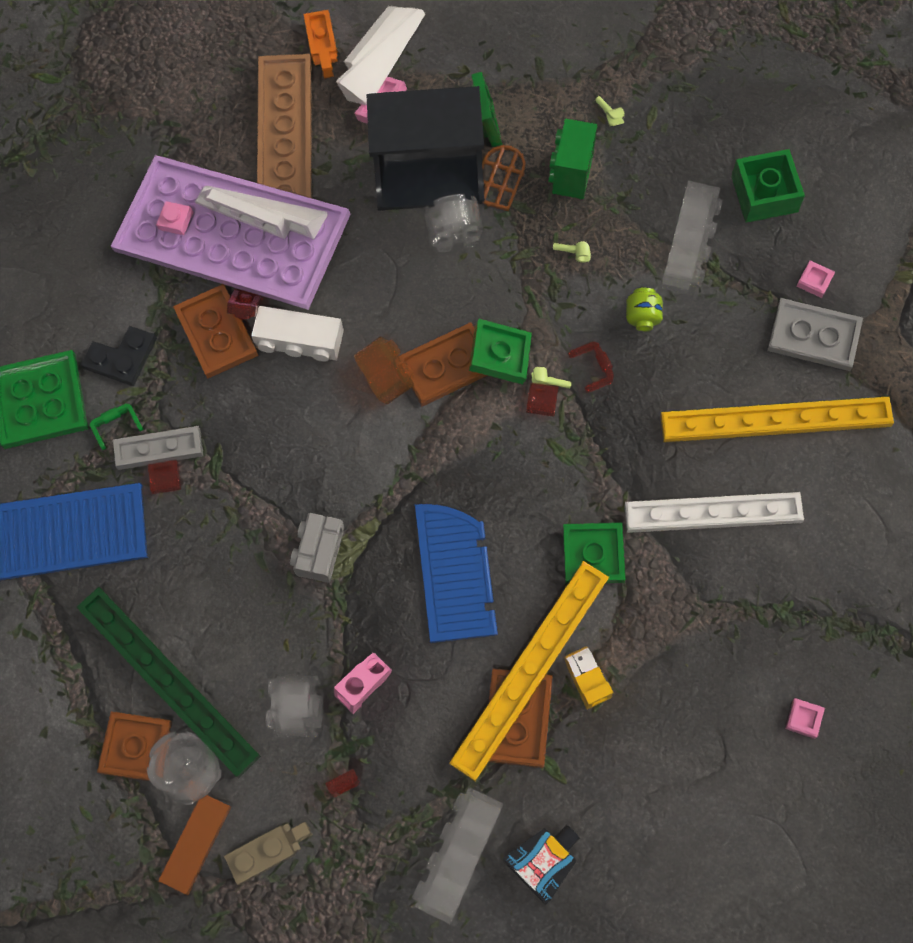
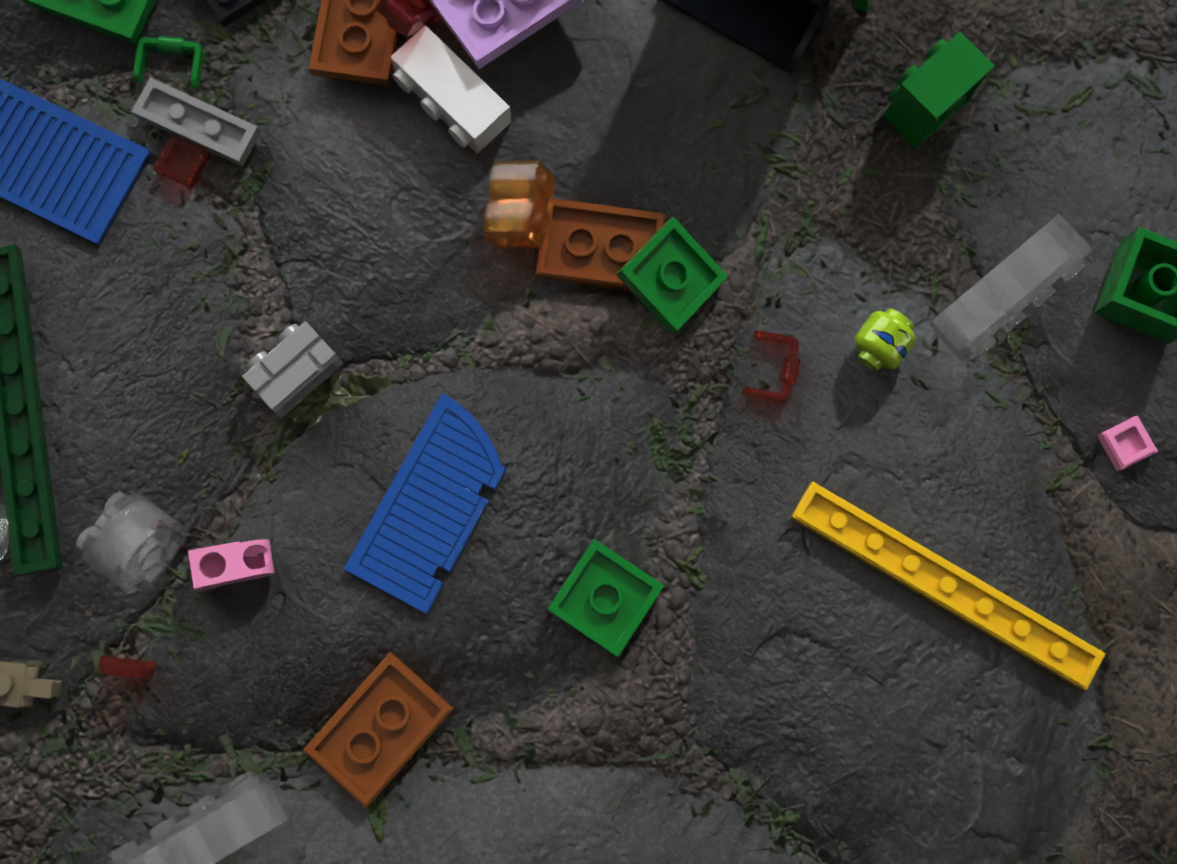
camera: 25 degrees right, 10 degrees up
clear brick [424,194,484,253] -> none
yellow tile [449,561,609,782] -> none
dark orange window [482,145,526,212] -> none
clear red tile [526,383,558,417] -> none
yellowish green hand [531,367,571,389] -> none
yellowish green hand [553,241,591,263] -> none
yellow leg [564,646,614,710] -> none
yellowish green hand [595,96,624,126] -> none
white tile [624,492,804,533] -> none
light grey tile [767,298,863,371] -> none

